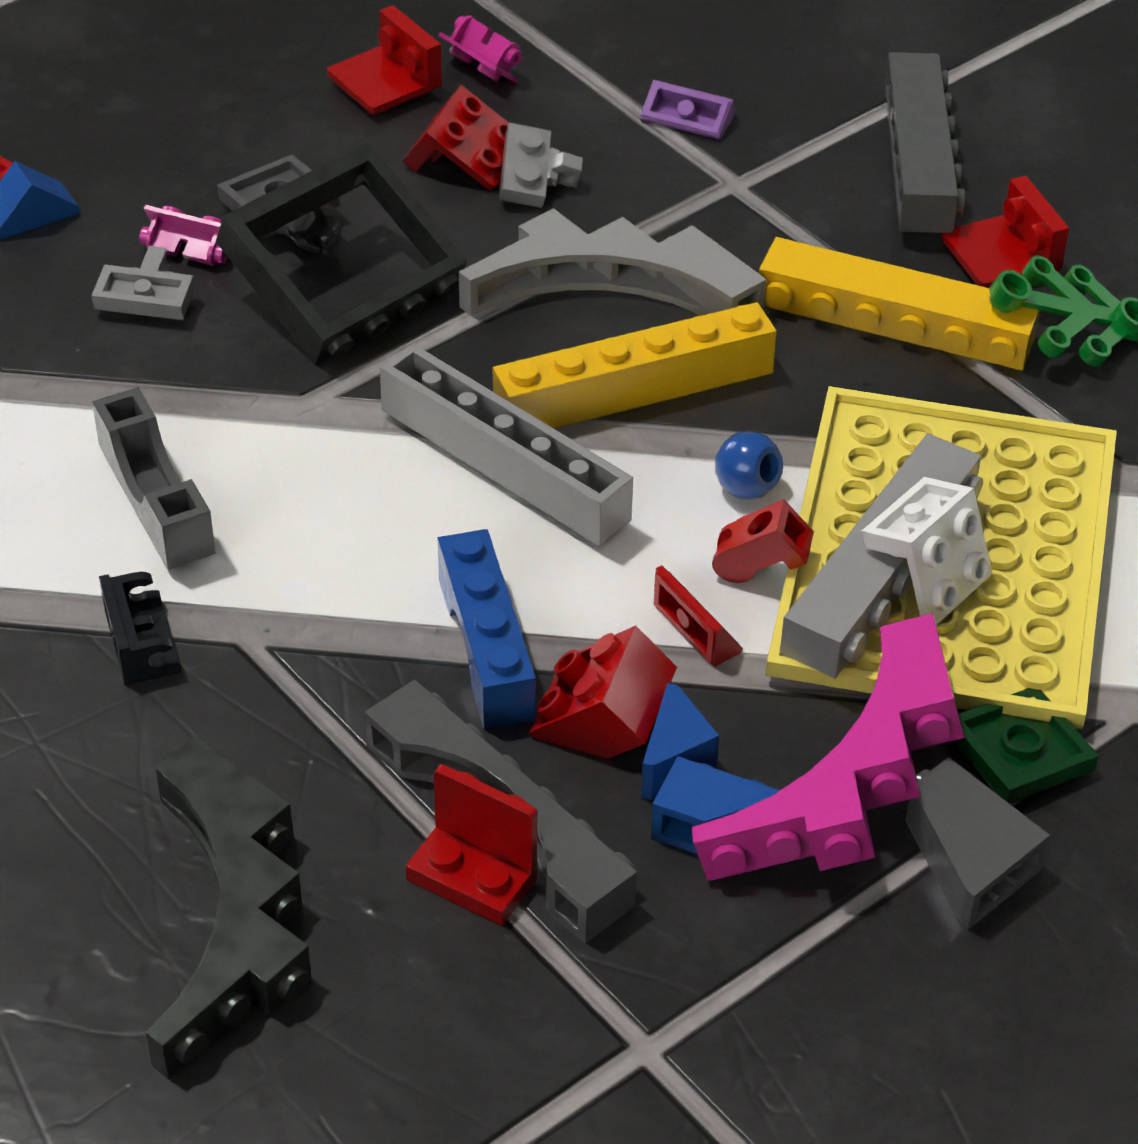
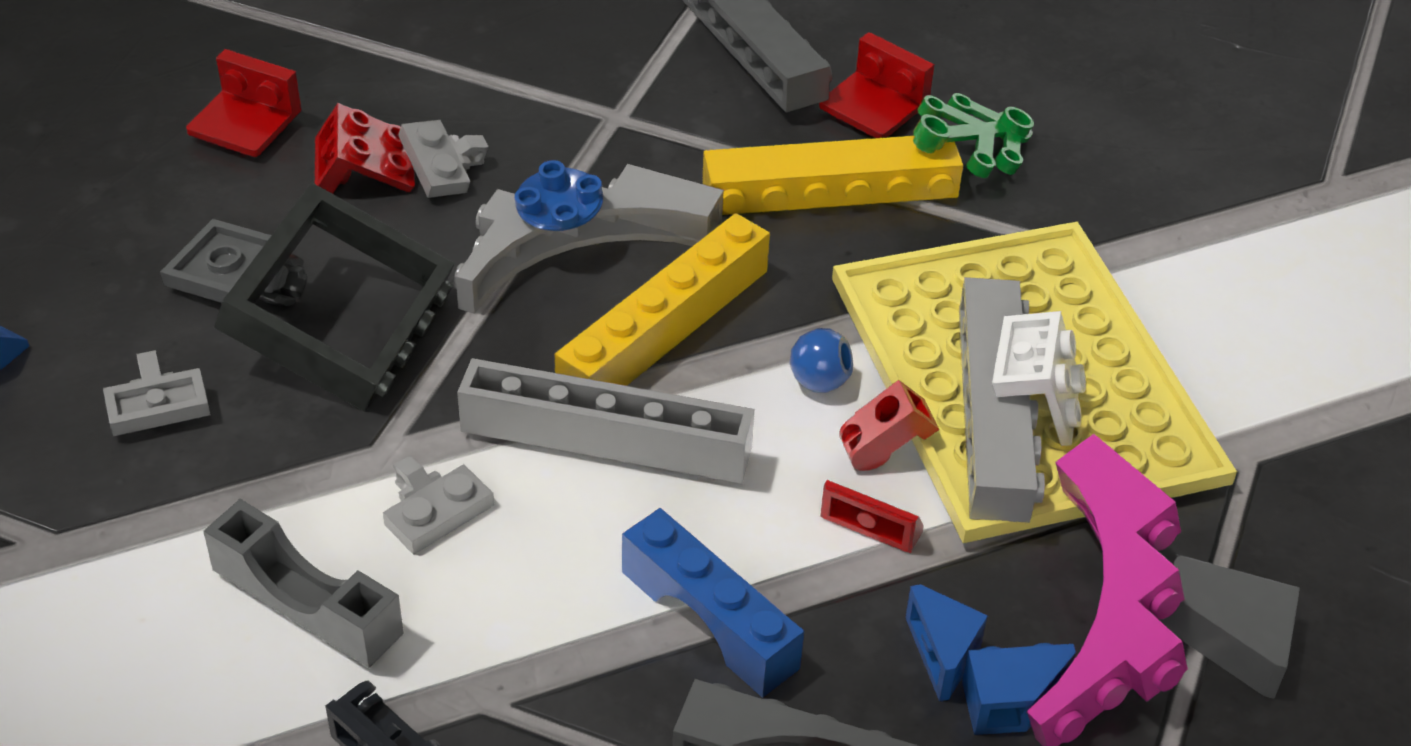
camera: 30 degrees left, 0 degrees up
dark pink hinge [139,205,228,266] -> none
dark pink hinge [439,16,522,83] -> none
red slope [529,625,677,759] -> none
medium lavender slope [640,80,736,140] -> none
dark green plate [953,688,1099,804] -> none
none -> light grey hinge [383,455,494,555]
none -> blue dish [515,160,603,231]

